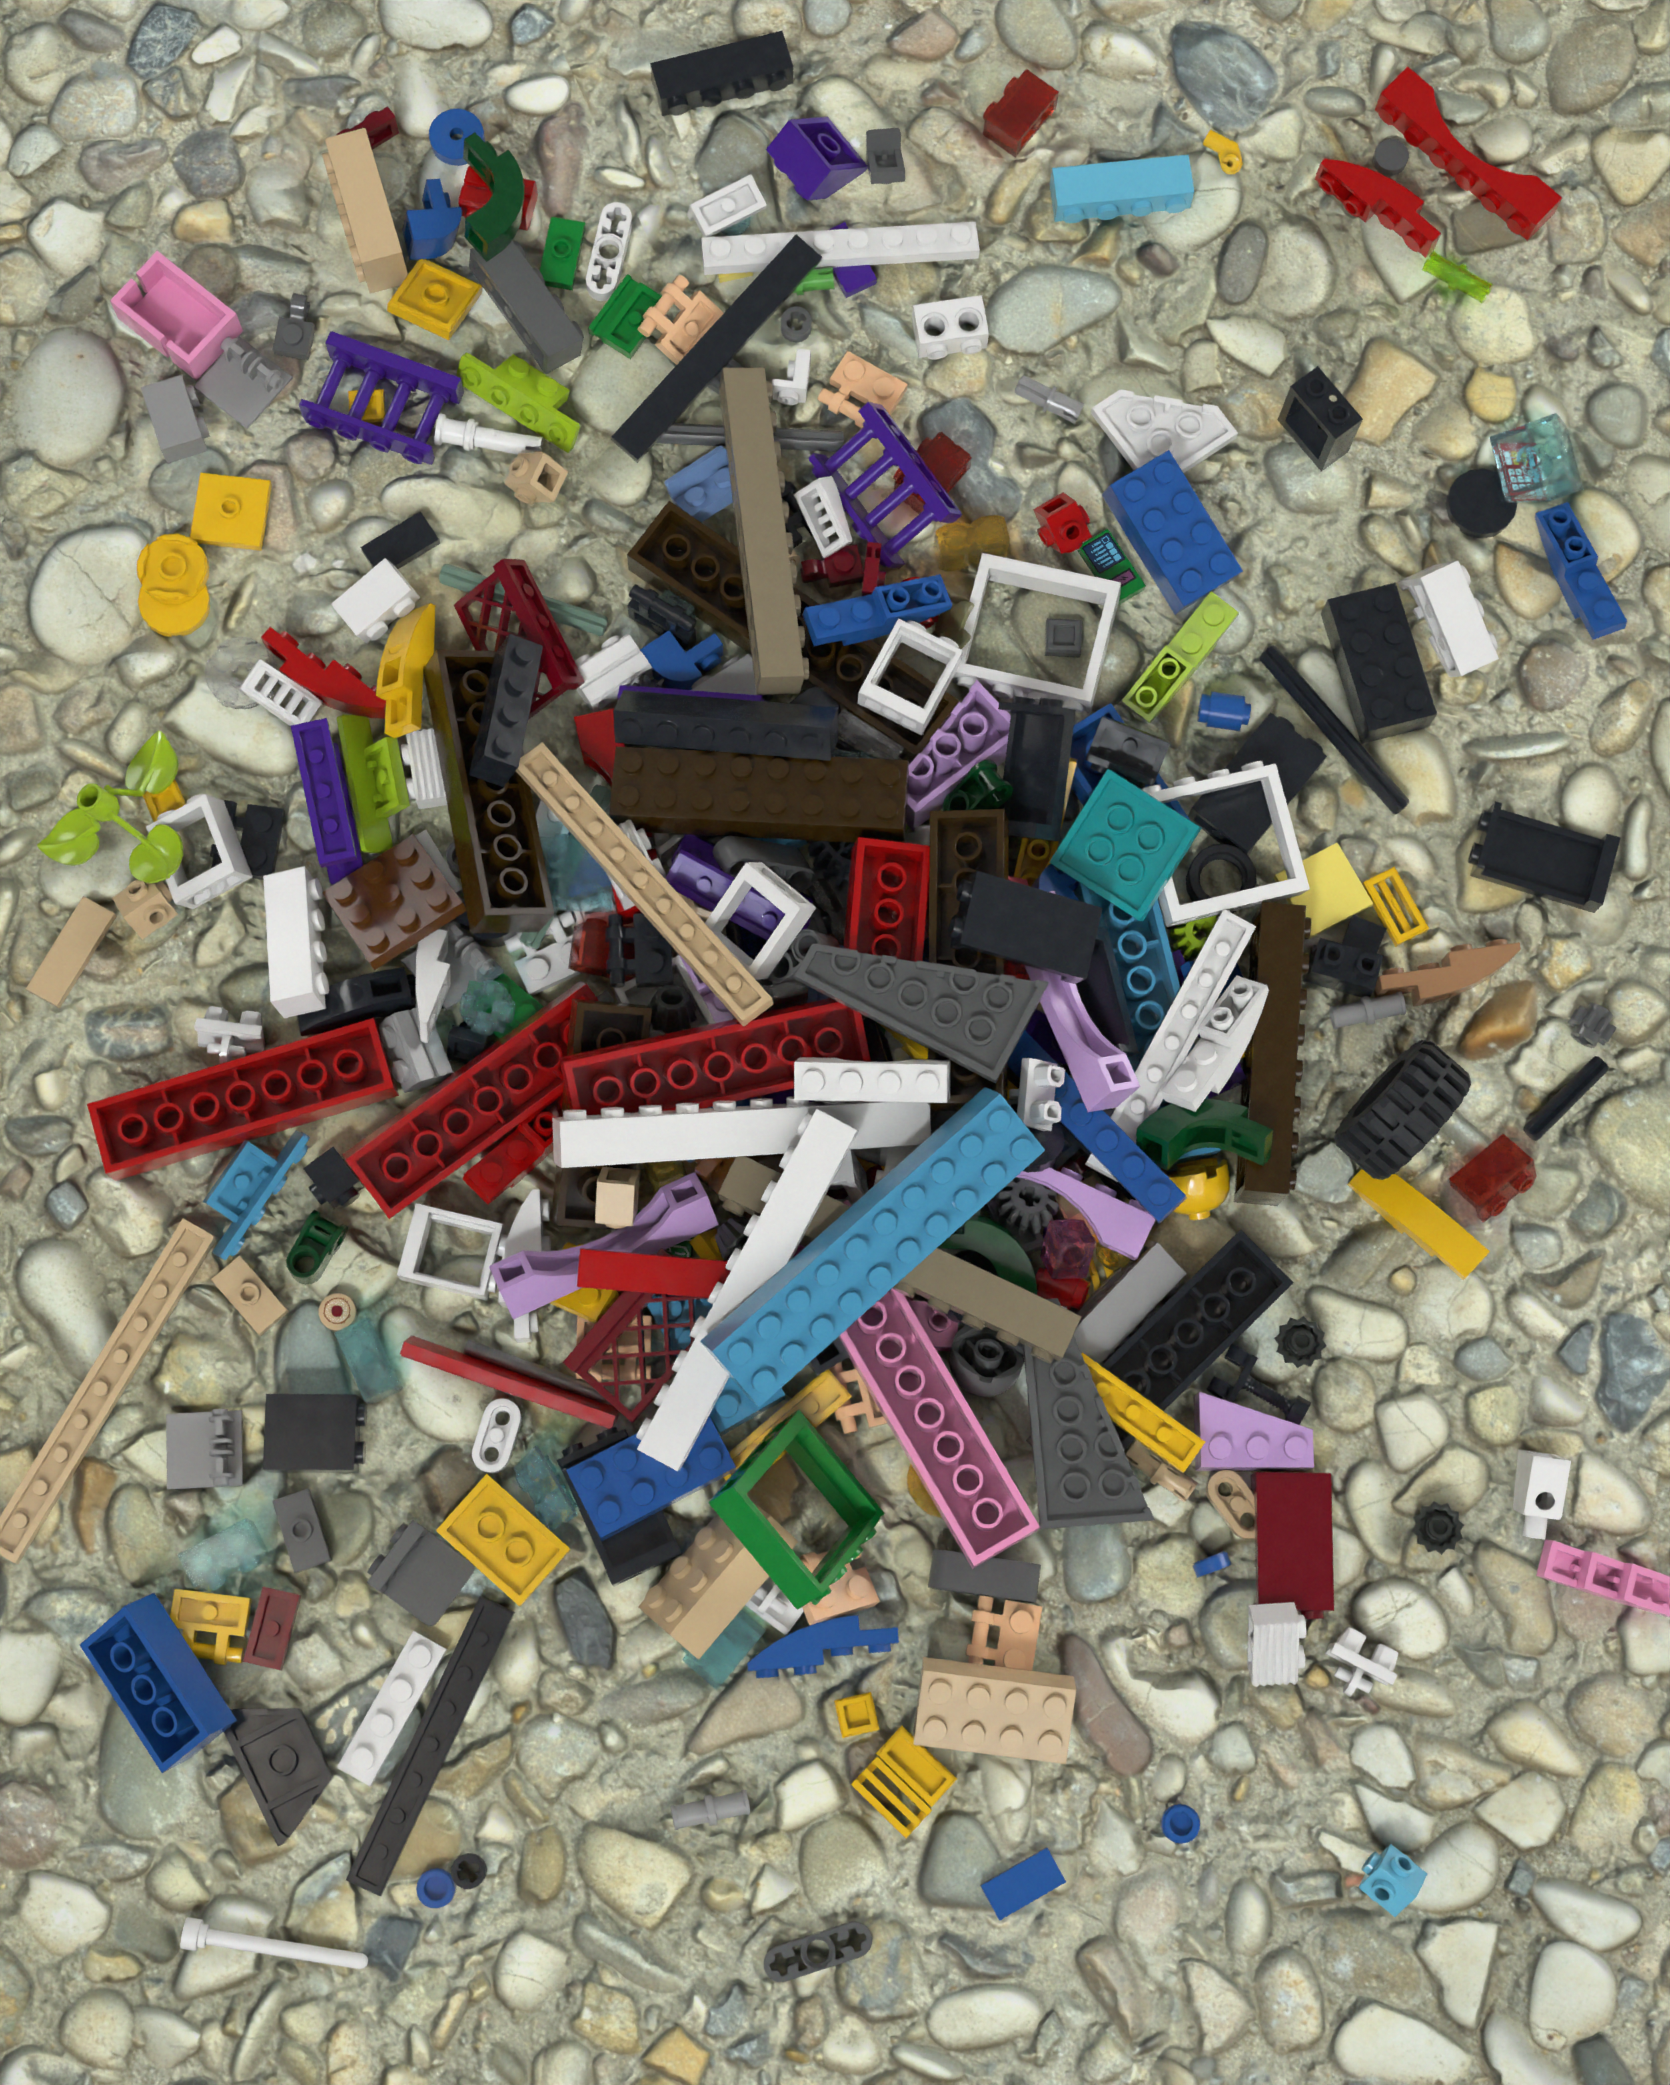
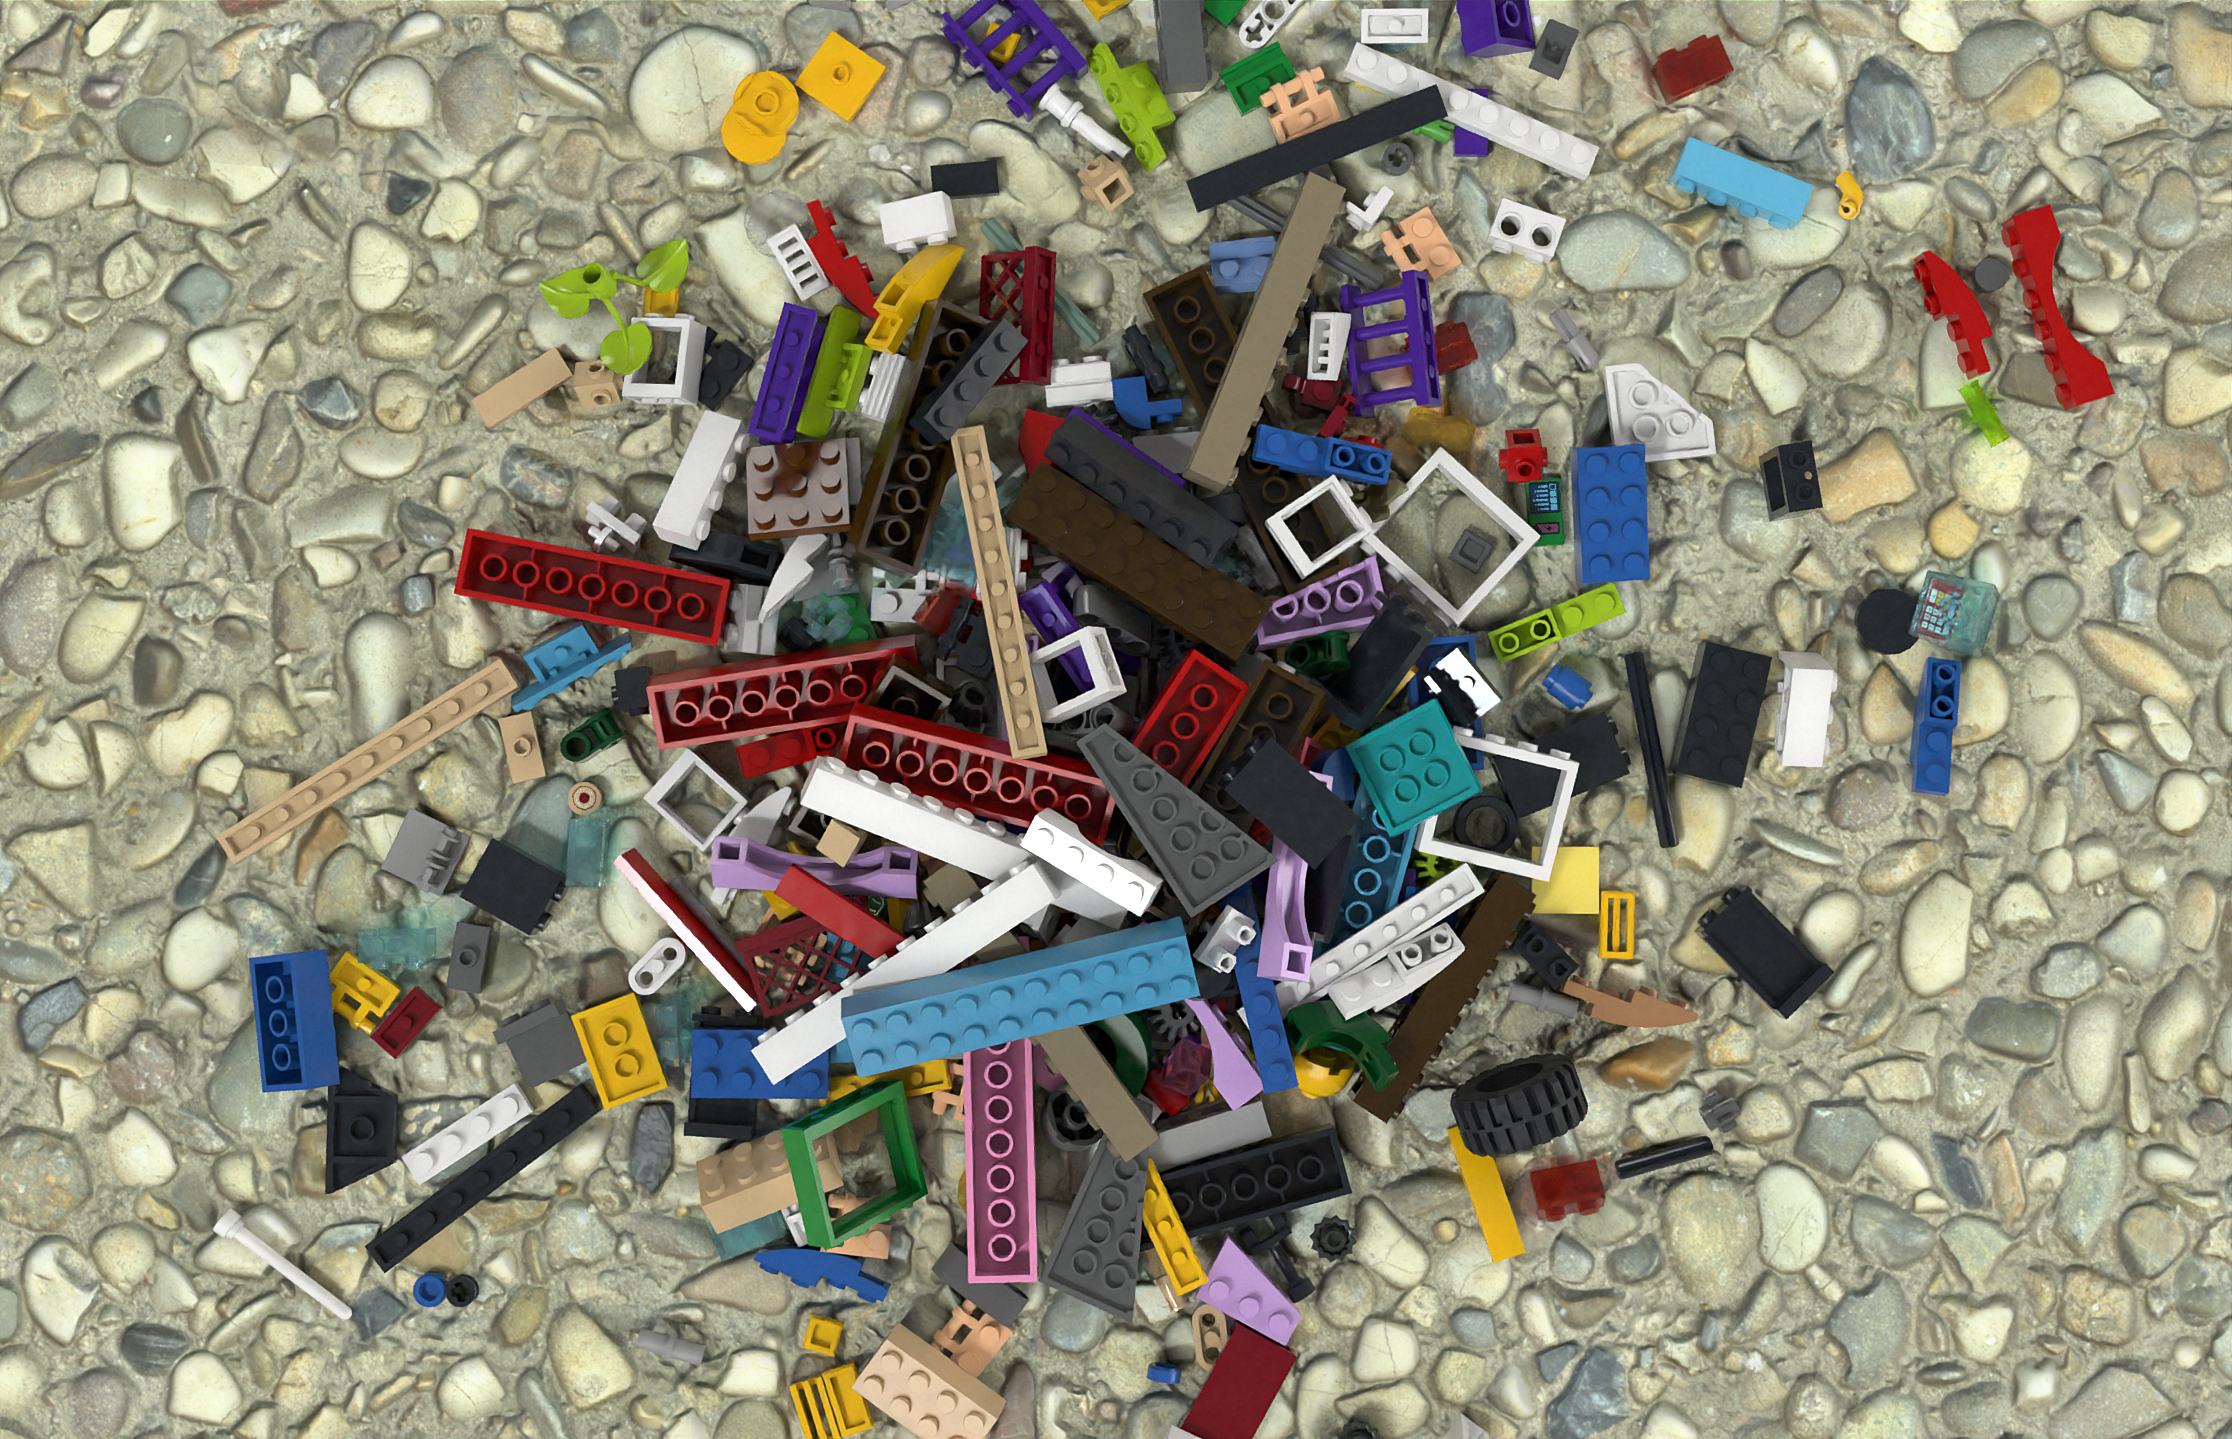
camera: 35 degrees right, 10 degrees up
black tile [1341,915,1387,953] -> none

